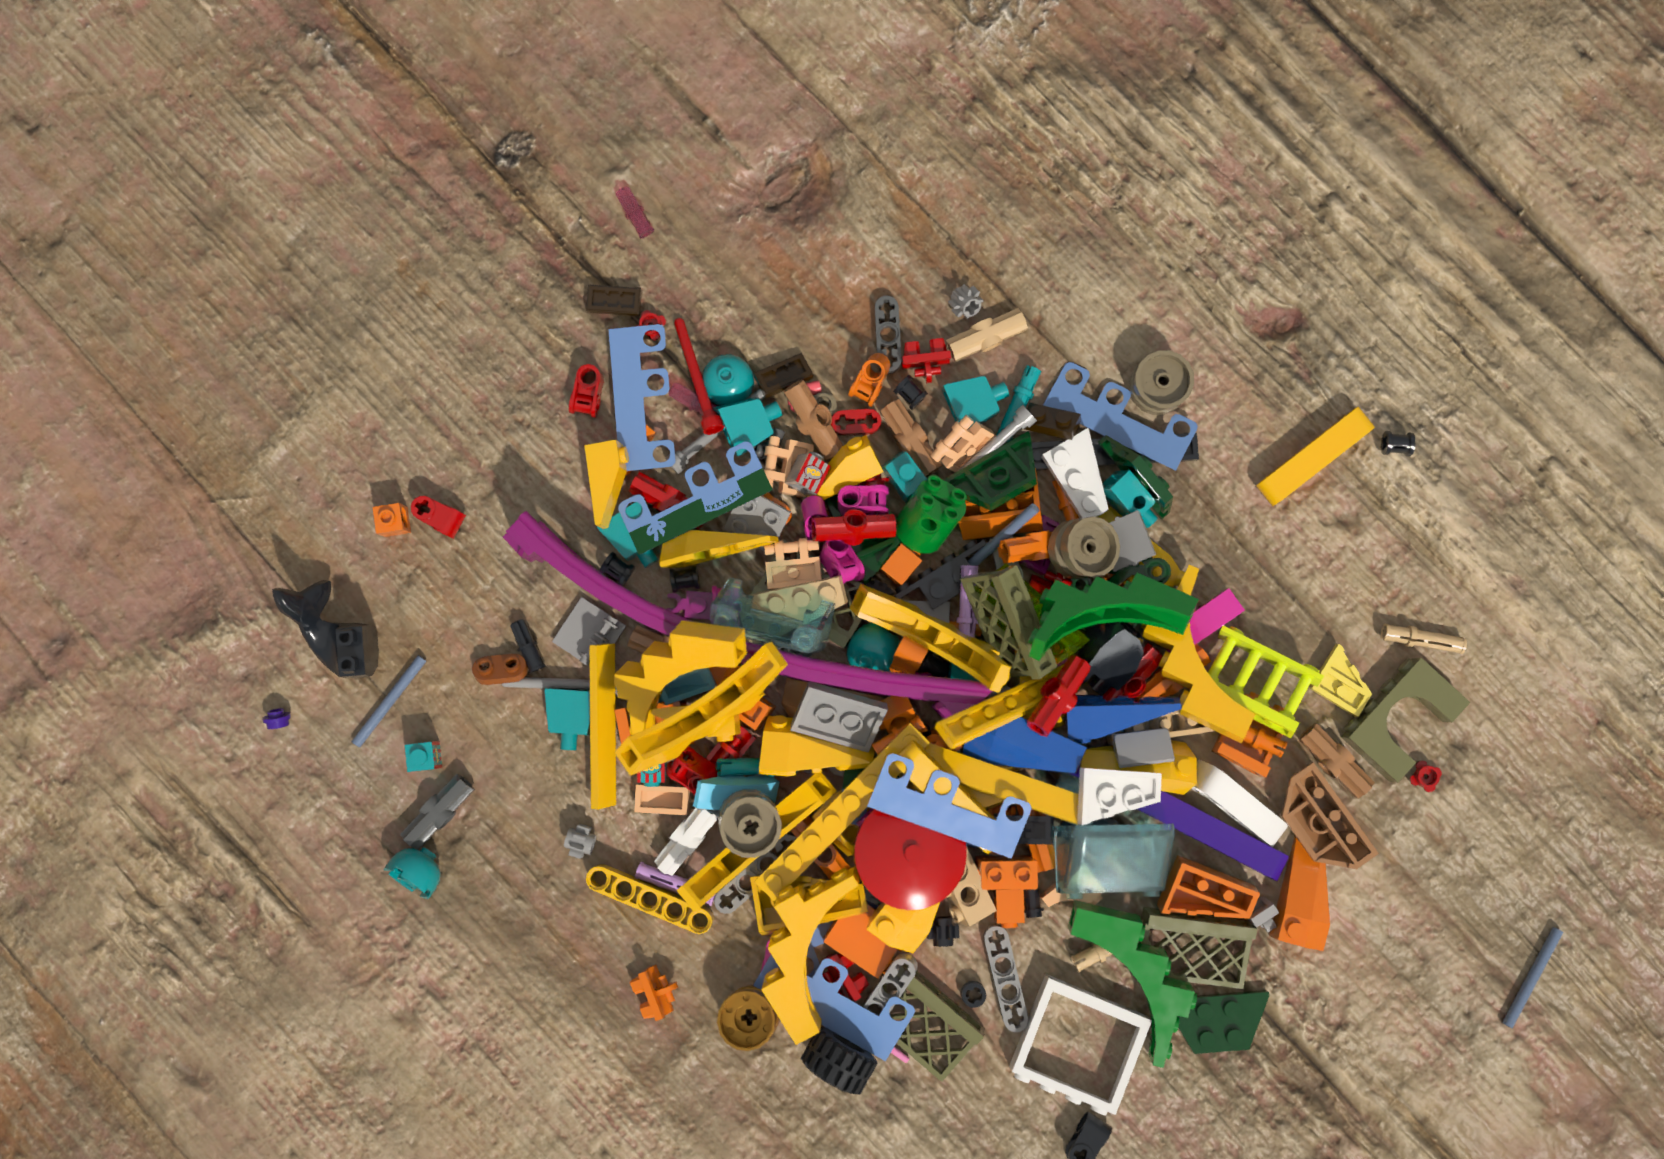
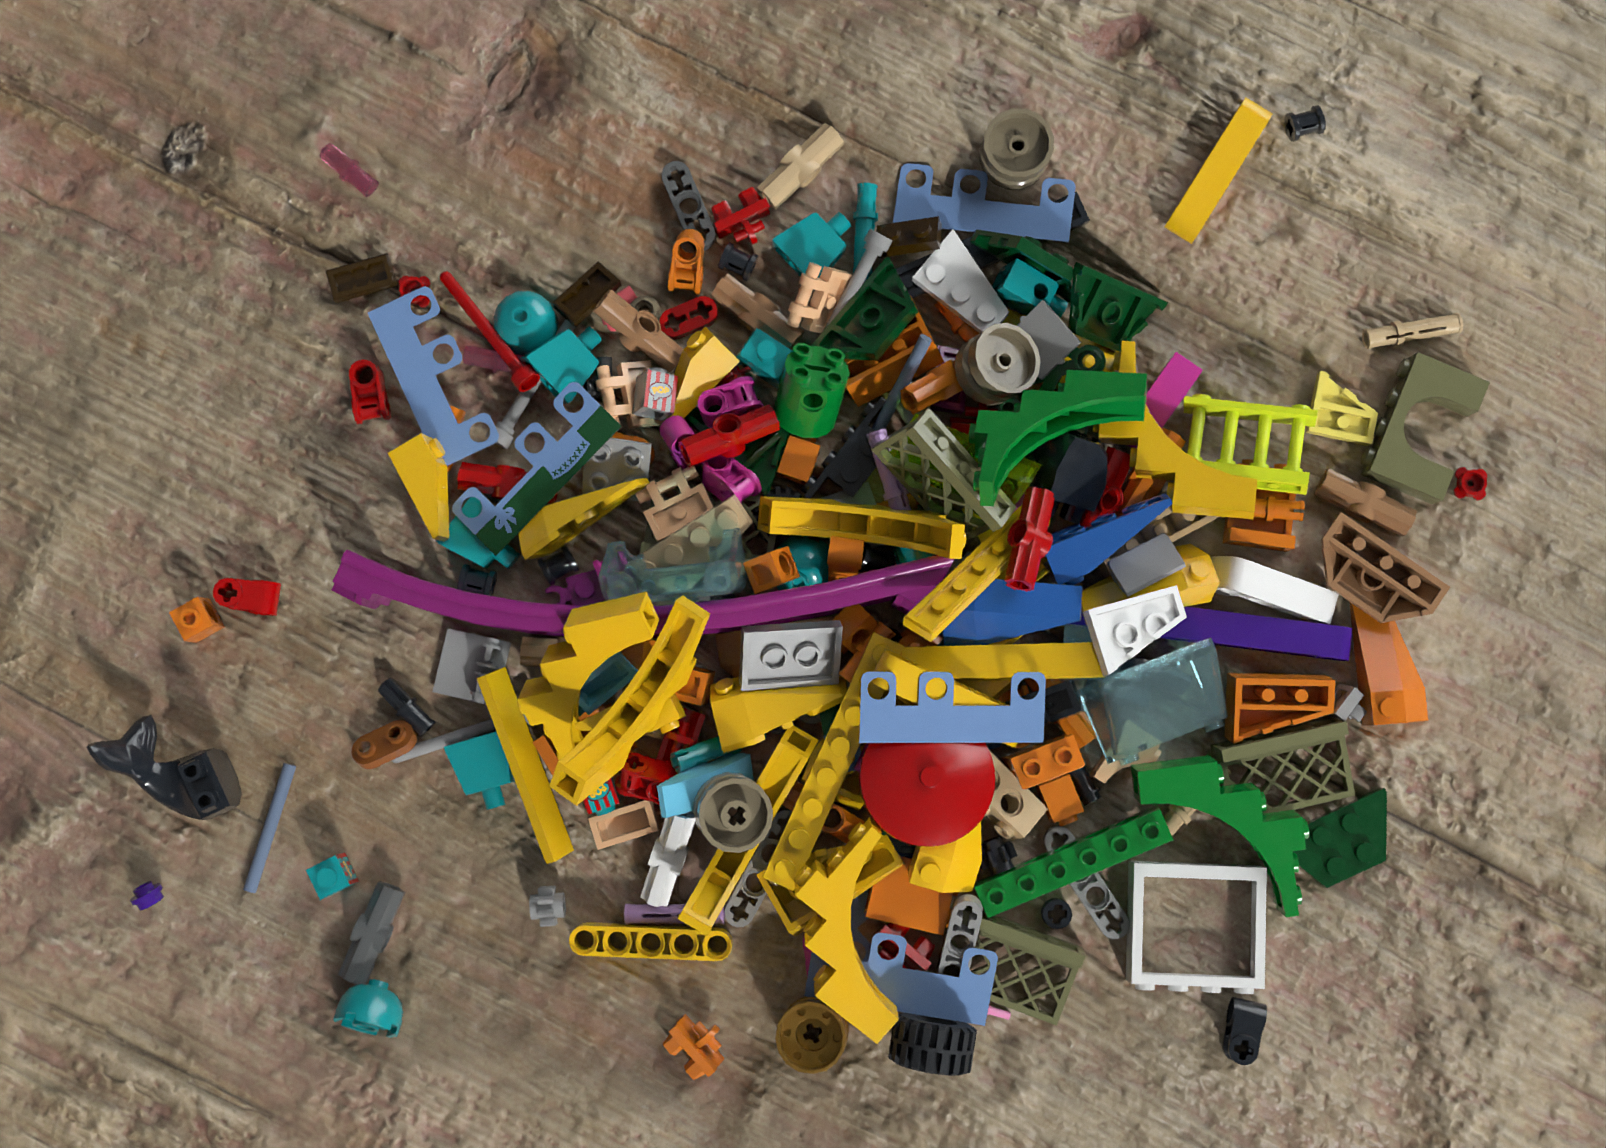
camera: 25 degrees left, 0 degrees up
light grey gear [948,284,983,319] -> none
none -> orange brick [743,546,800,594]
none -> green brick [974,805,1174,918]
none -> dark green wing [1068,262,1168,351]

